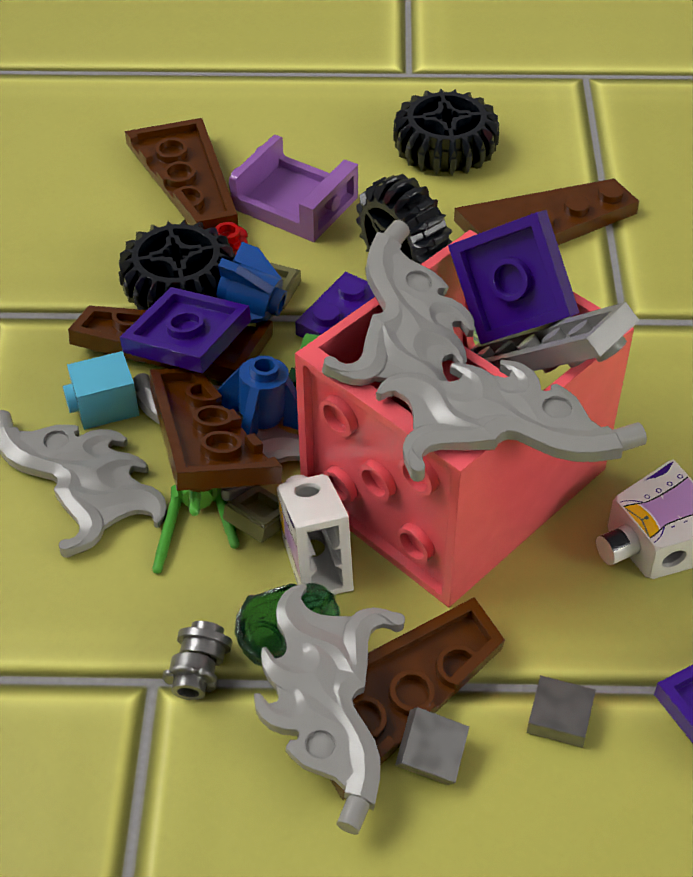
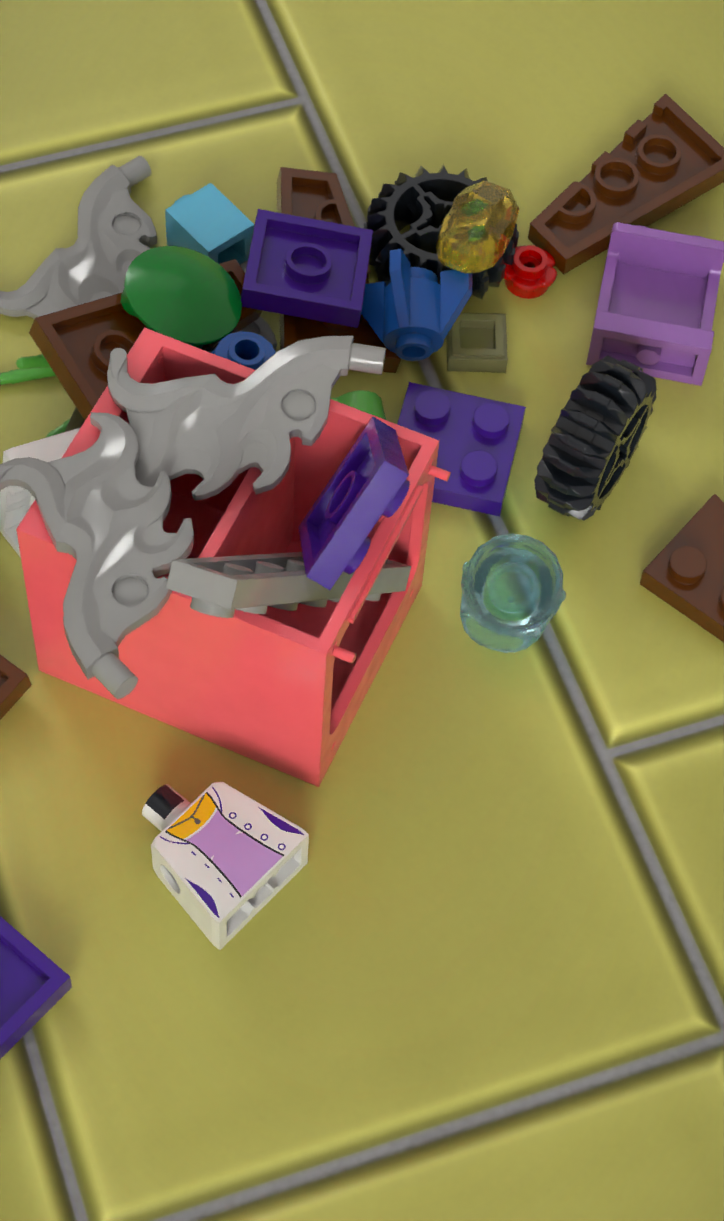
camera: 65 degrees right, 10 degrees up
none -> green dish [121,246,242,349]
none -> clear yellow rock [436,180,519,273]

